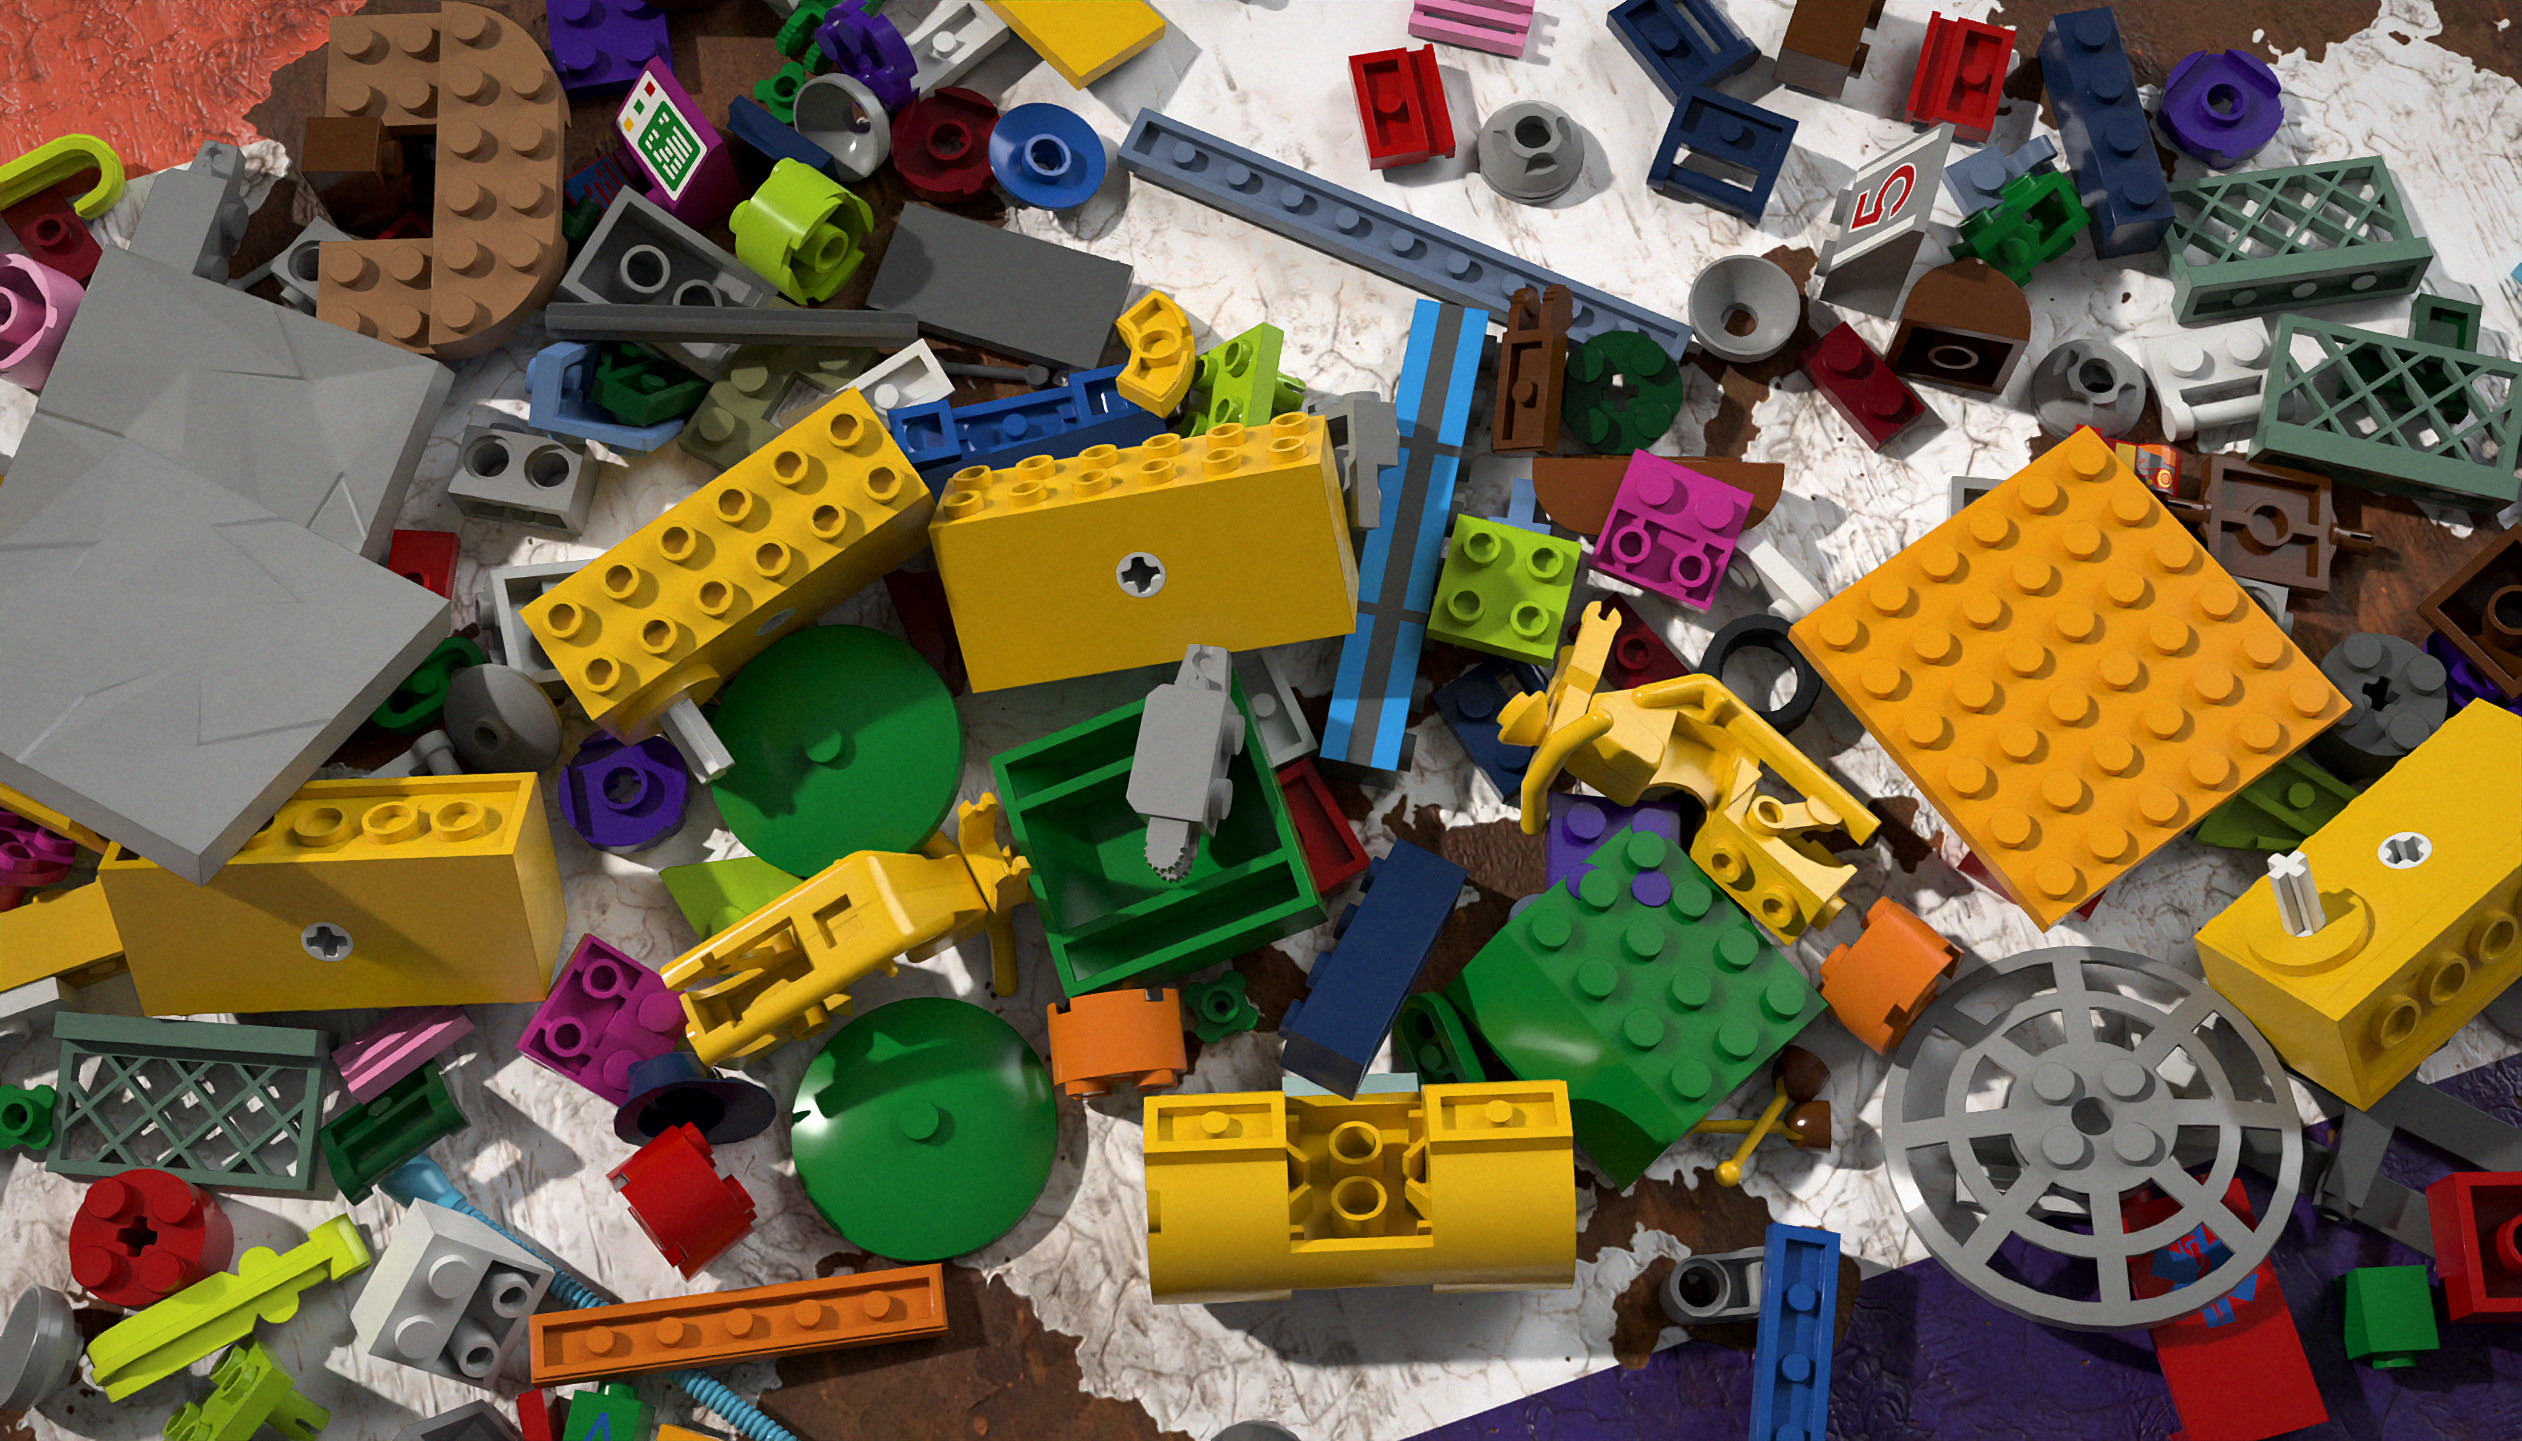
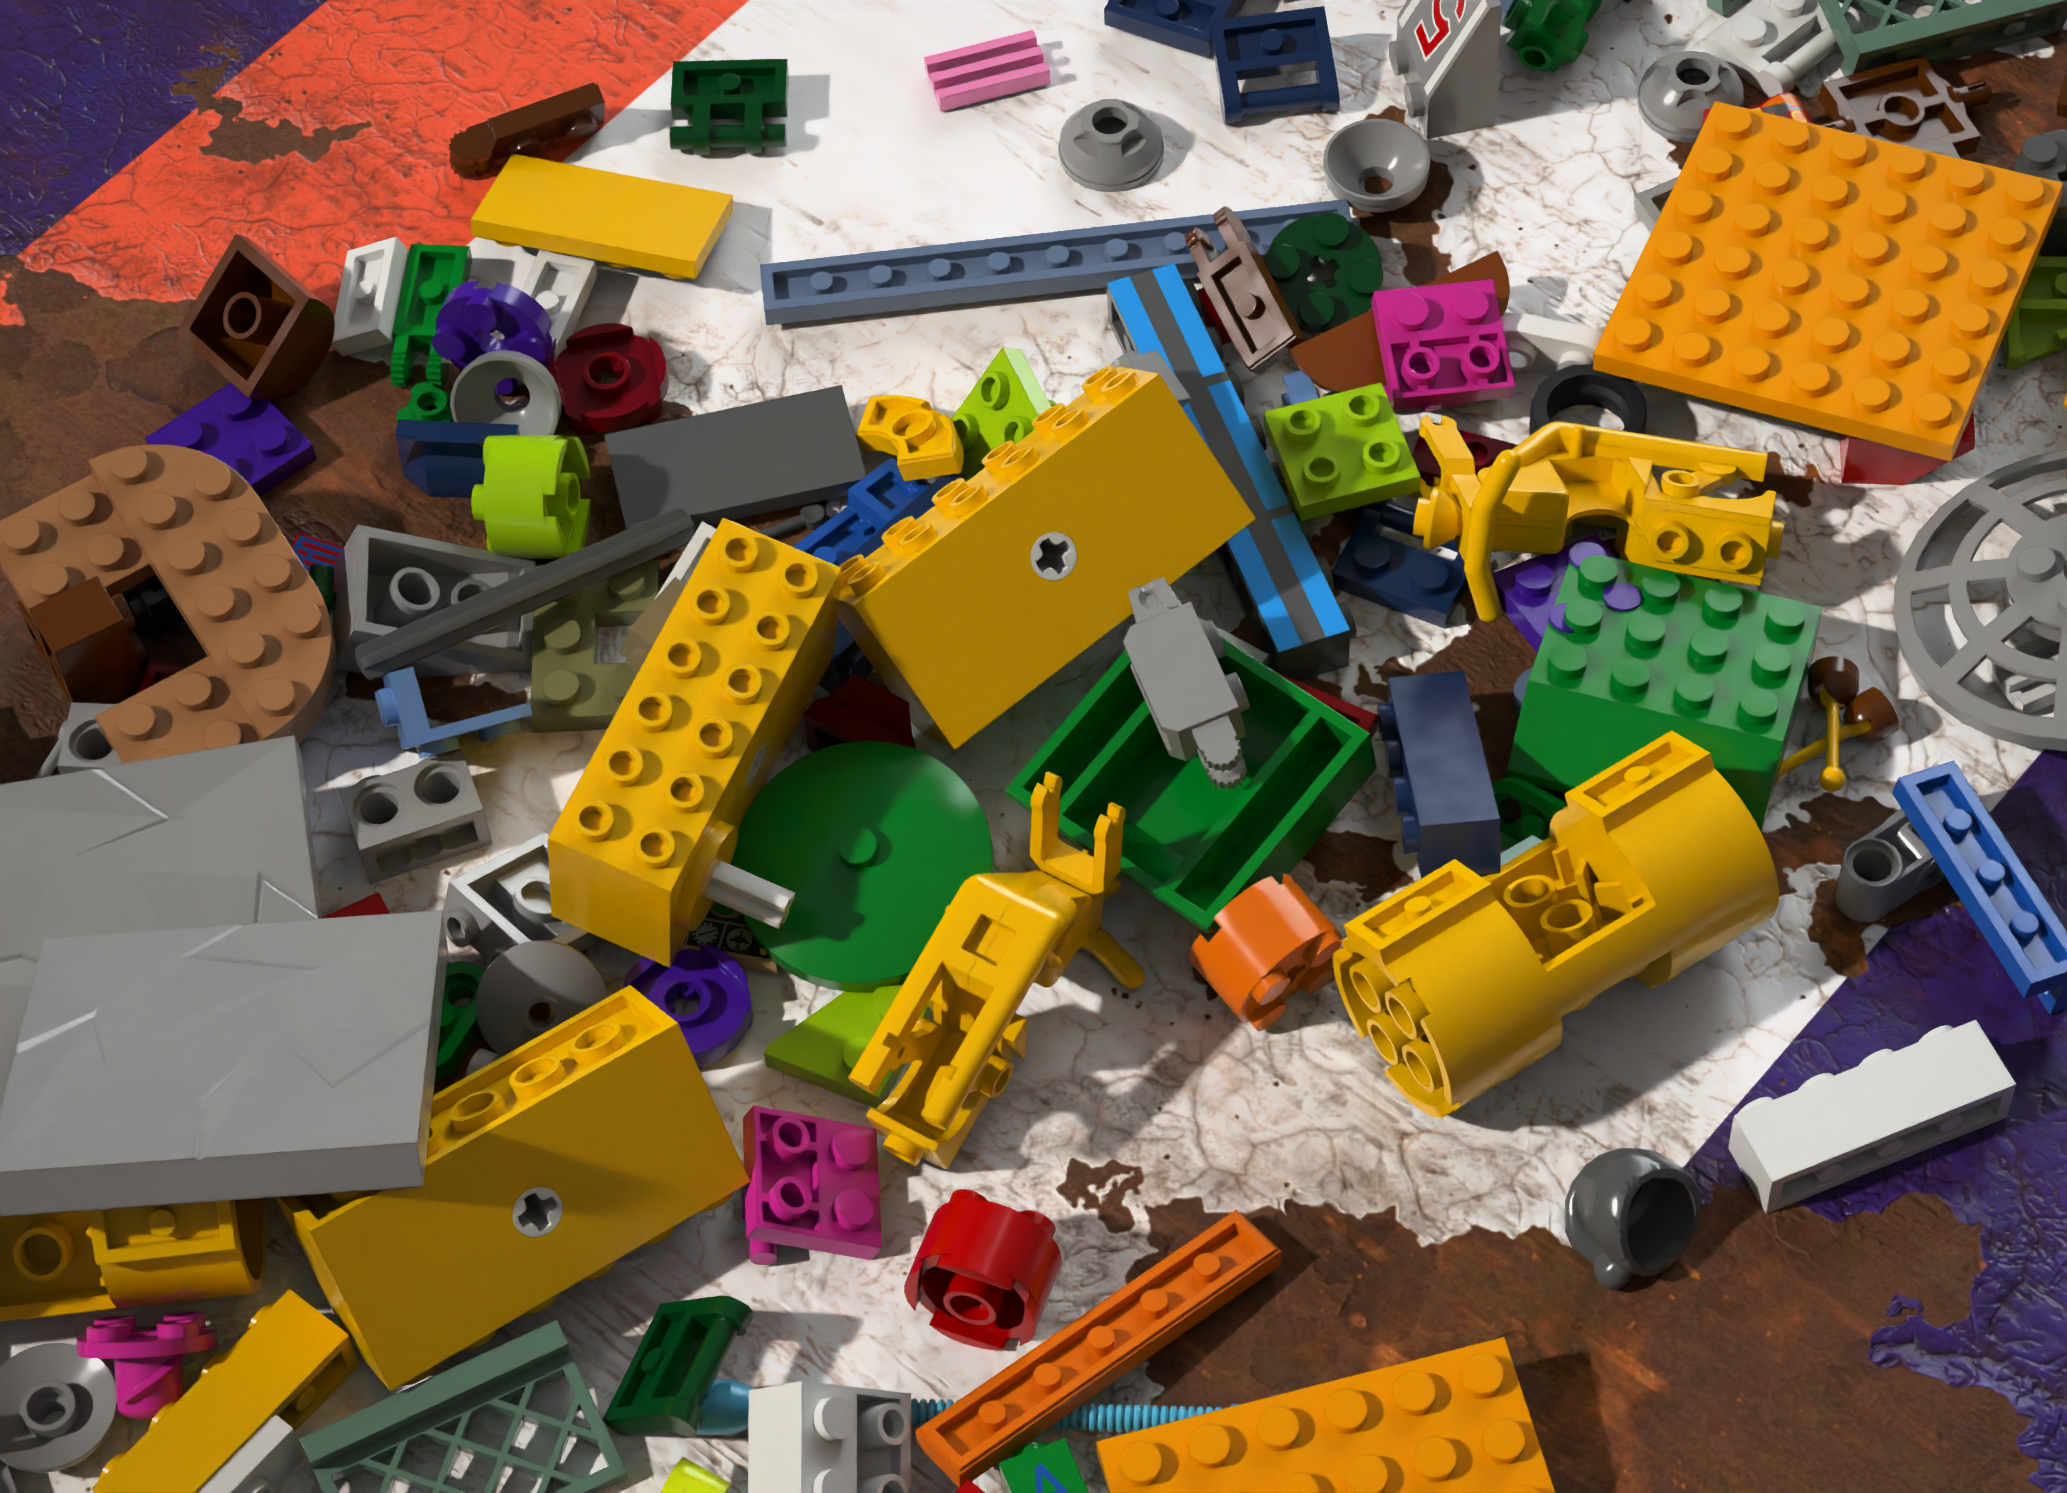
camera: 30 degrees left, 15 degrees down
bright pink tile [331,1004,475,1105] -> none
dark green wing [589,341,710,427] -> none
slope [610,55,745,232] -> none
dark blue piece [613,1051,776,1147] -> none
green dish [791,997,1059,1265] -> none
blue dish [988,103,1106,211] -> none
green plate [1183,970,1258,1044] -> none
red plate [1347,43,1456,171] -> none
dark red plate [1795,321,1926,453] -> none
orange brick [1815,896,1965,1057] -> none
reddish brown brick [1882,257,2032,395] -> none

